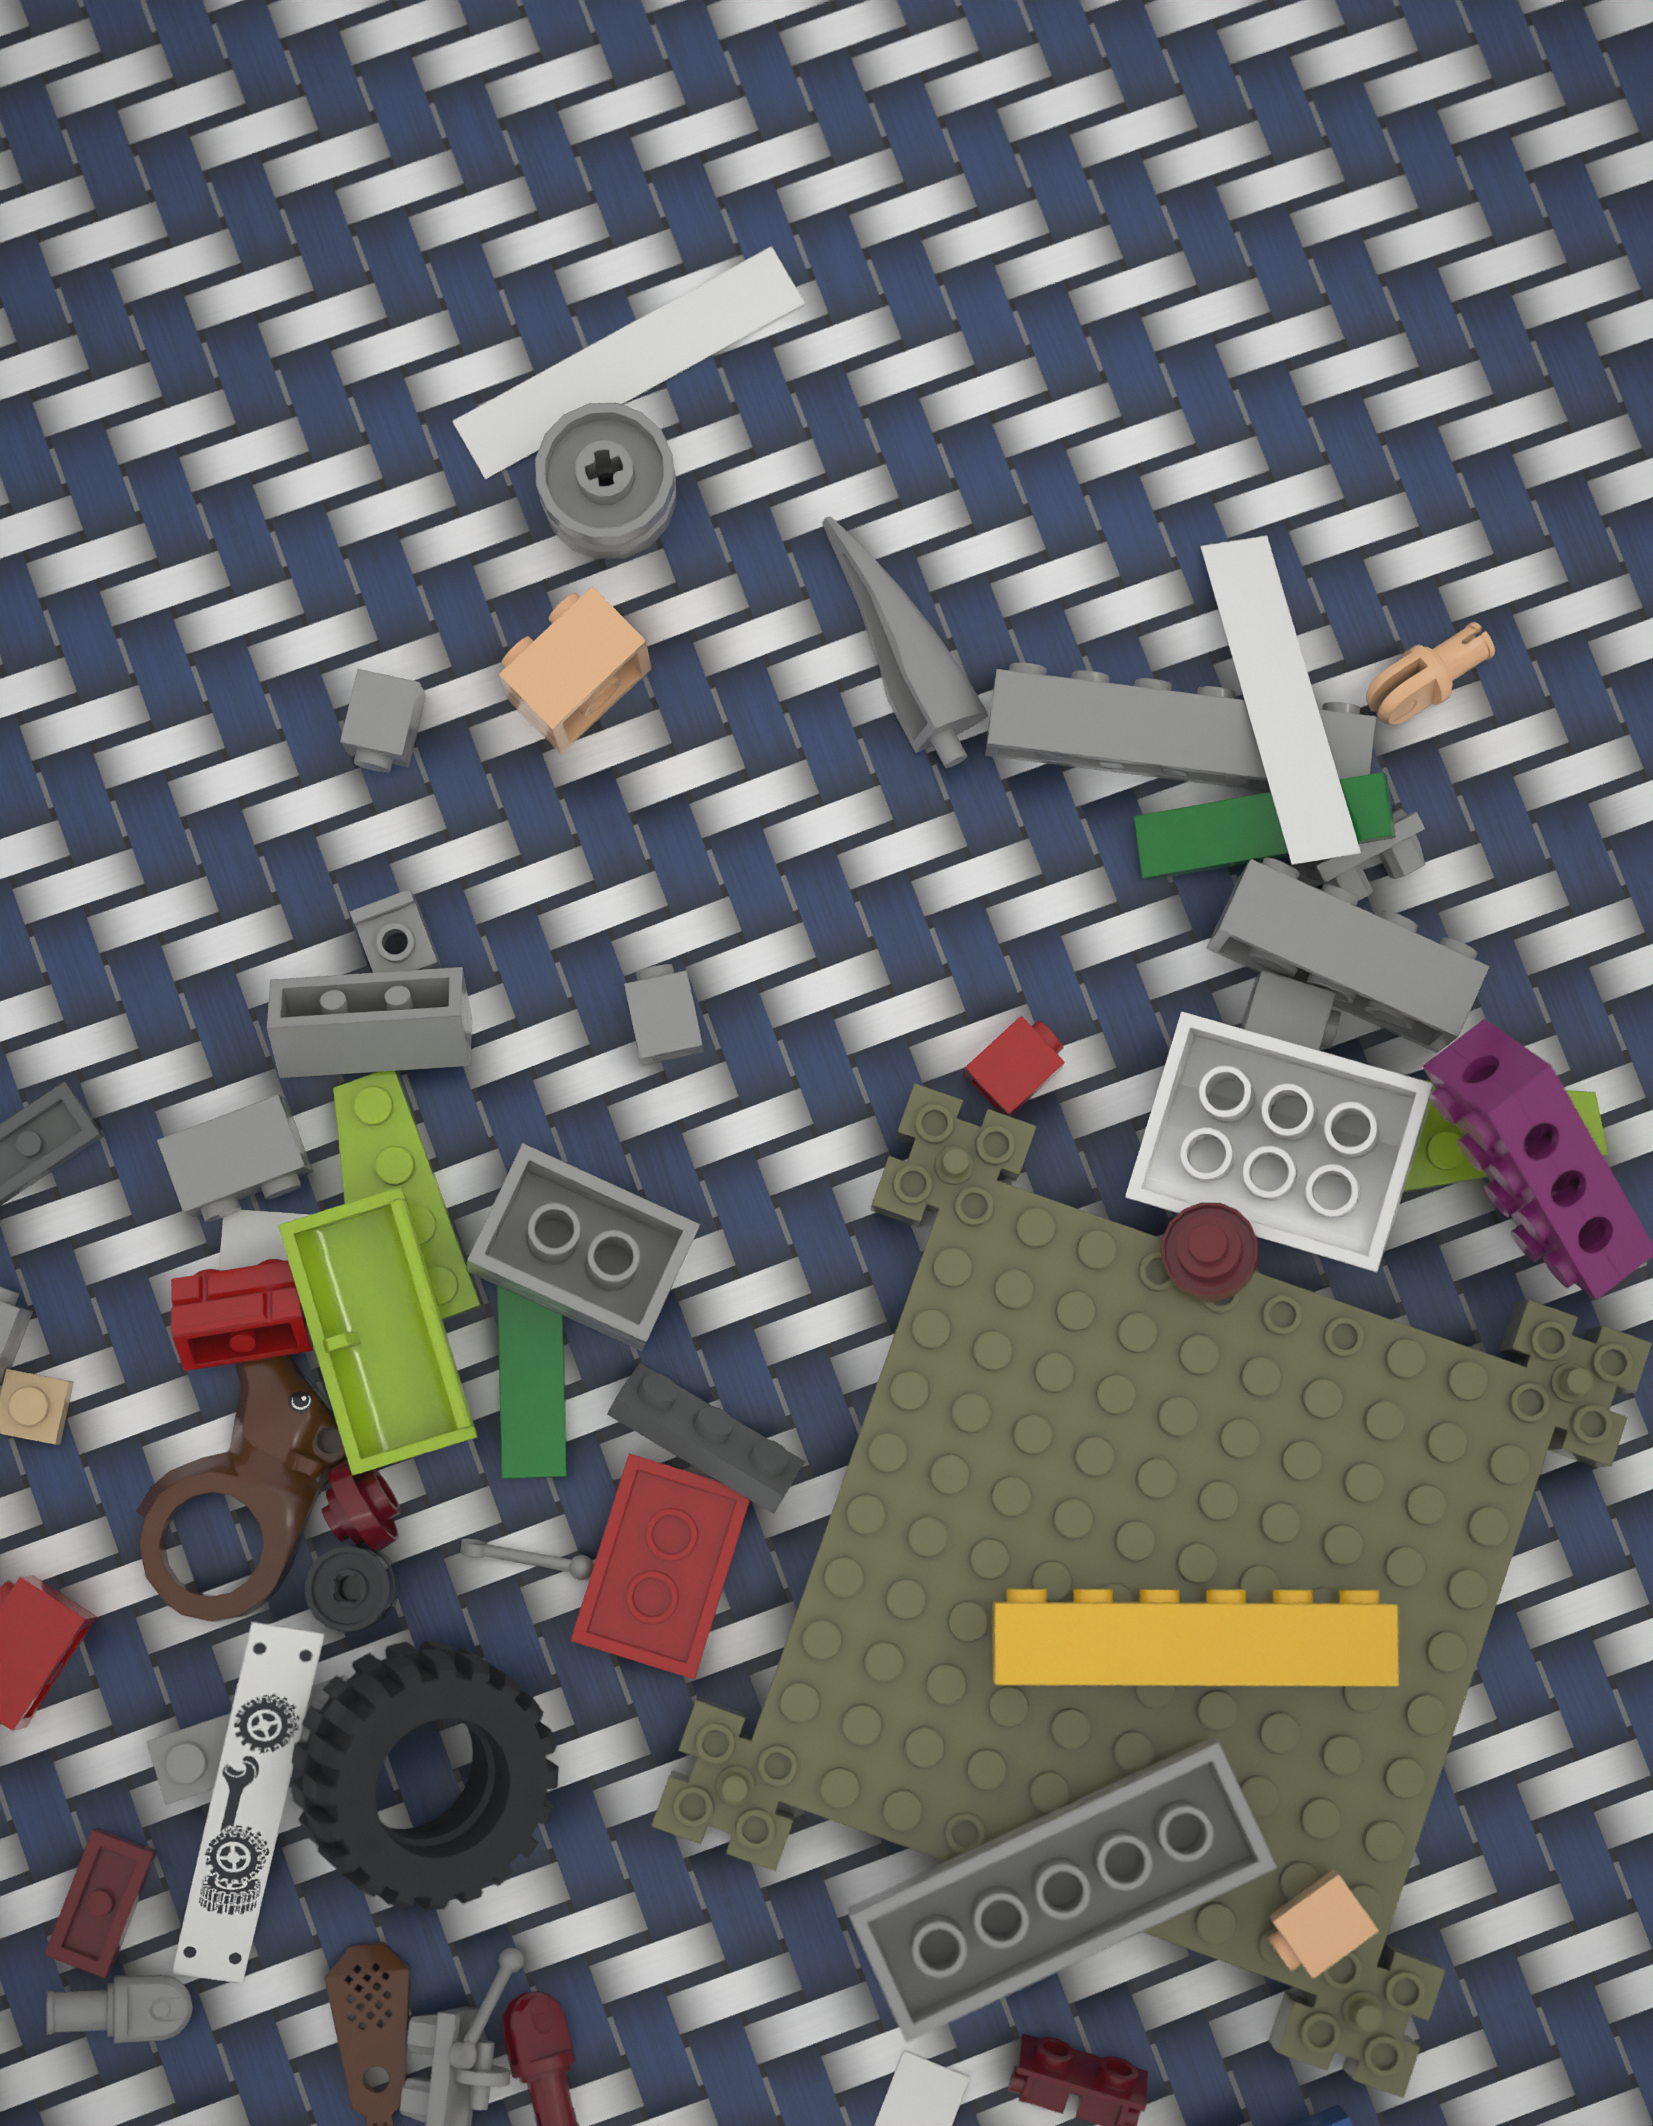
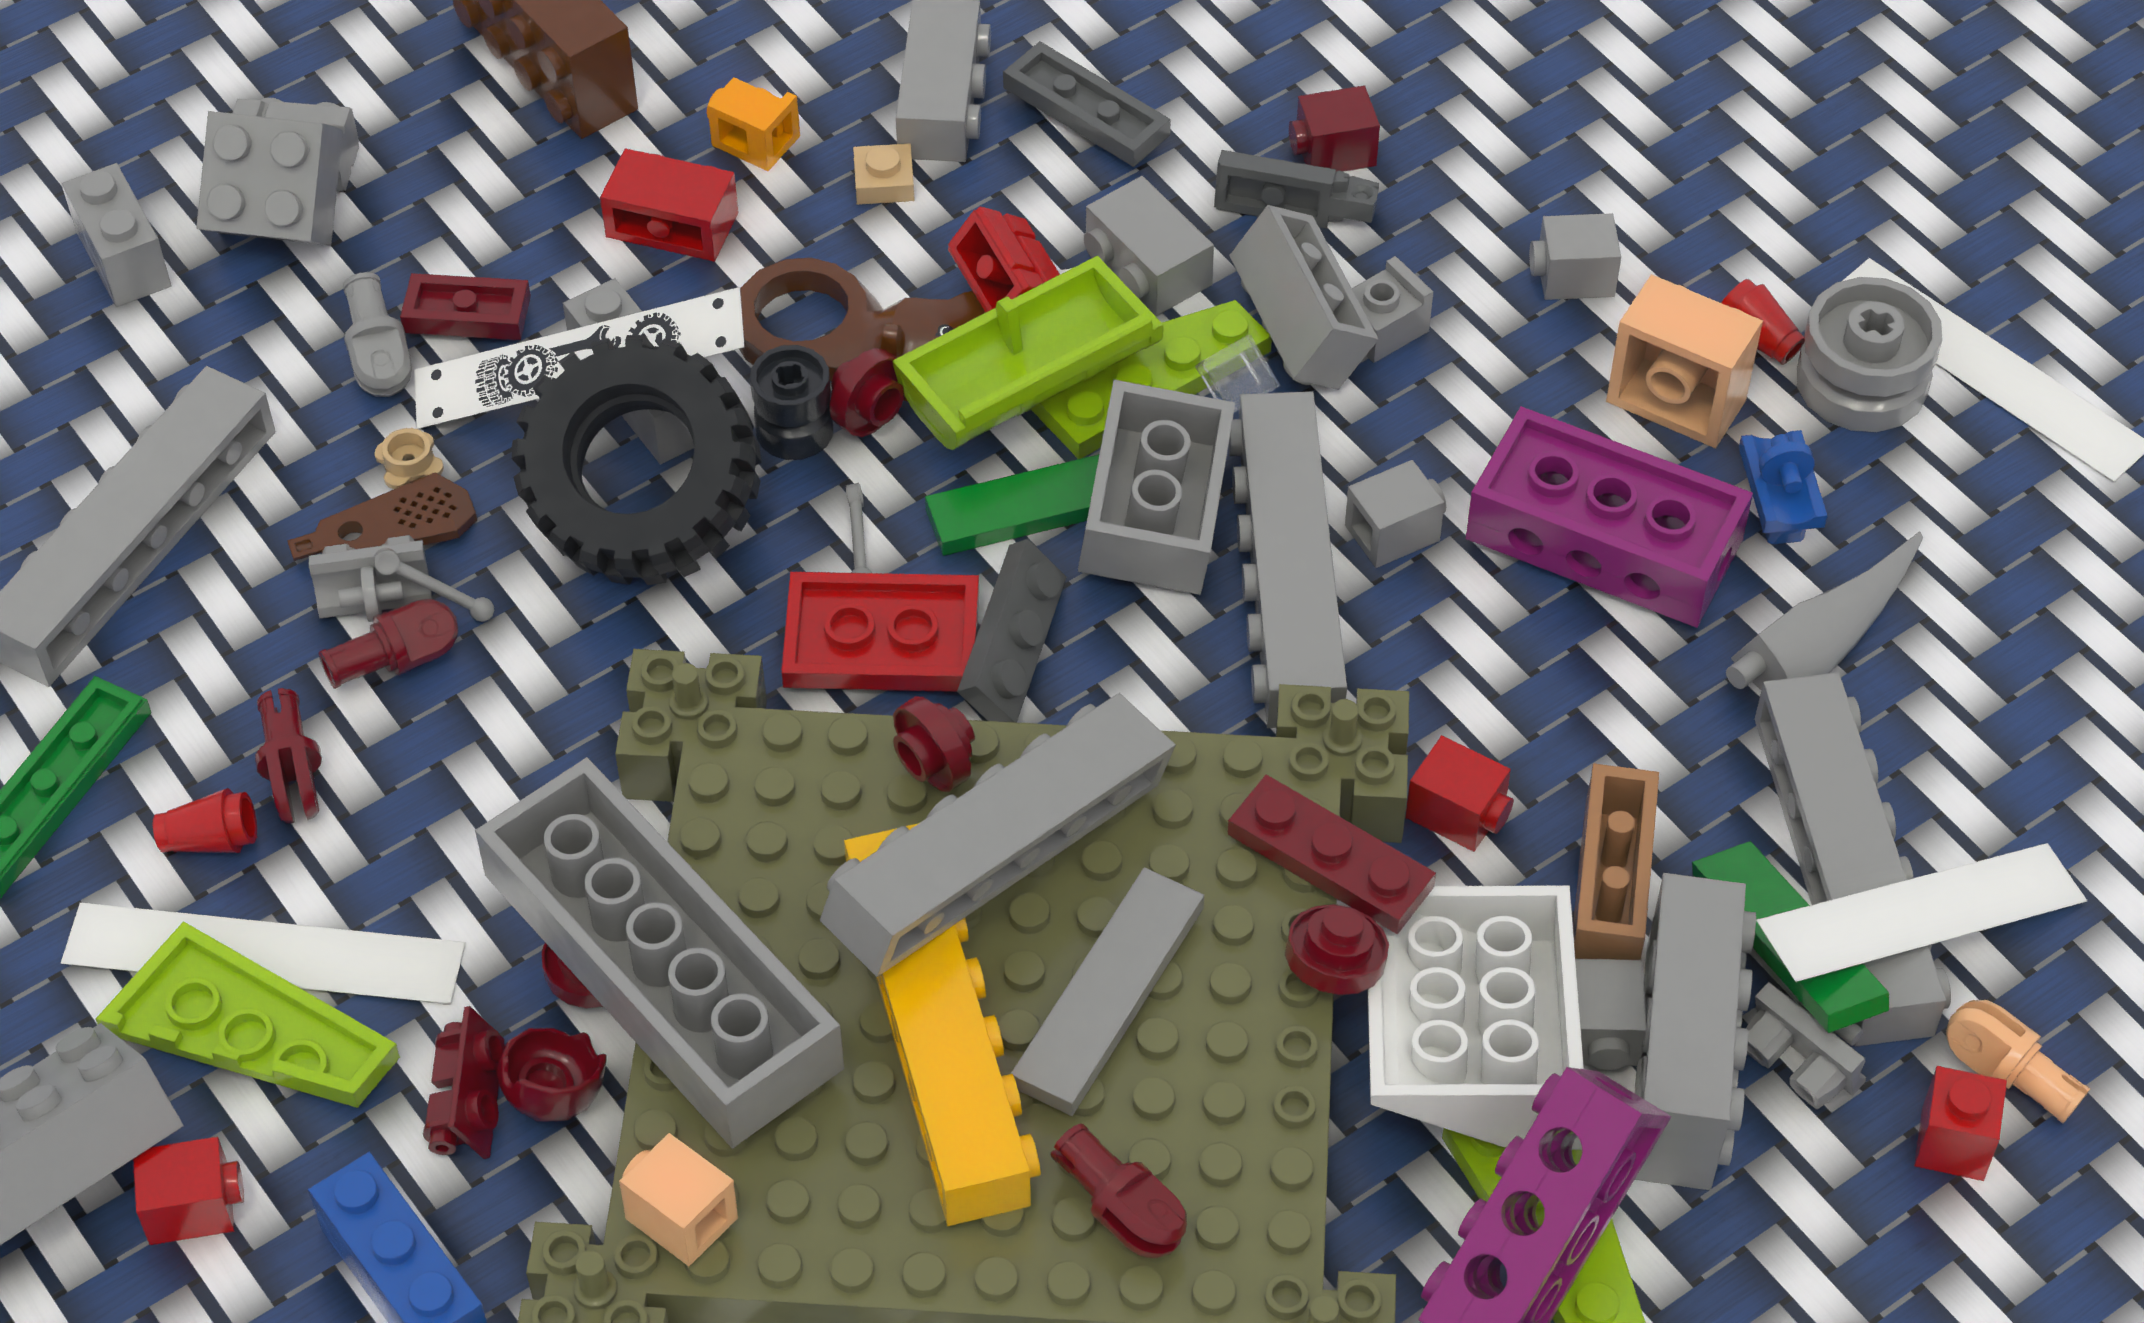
camera: 75 degrees right, 30 degrees down
none -> tan plate [374,428,444,489]
none -> dark red hair [497,1028,607,1121]
none -> light grey brick [820,693,1176,977]
none -> dark red plate [893,696,975,792]
none -> light grey tile [1011,867,1204,1116]
none -> dark red arm [1050,1123,1187,1258]
none -> clear tile [1195,334,1281,413]
none -> dark grey hinge [1214,150,1379,229]
none -> light grey brick [1228,391,1347,728]
none -> dark red plate [1228,774,1436,935]
none -> dark red brick [1289,85,1380,172]
none -> magenta brick [1466,406,1753,628]
none -> medium nougat brick [1573,763,1659,960]
none -> red cone [1721,279,1805,365]
none -> blue hips [1739,430,1827,544]
none -> red brick [1914,1066,2007,1181]

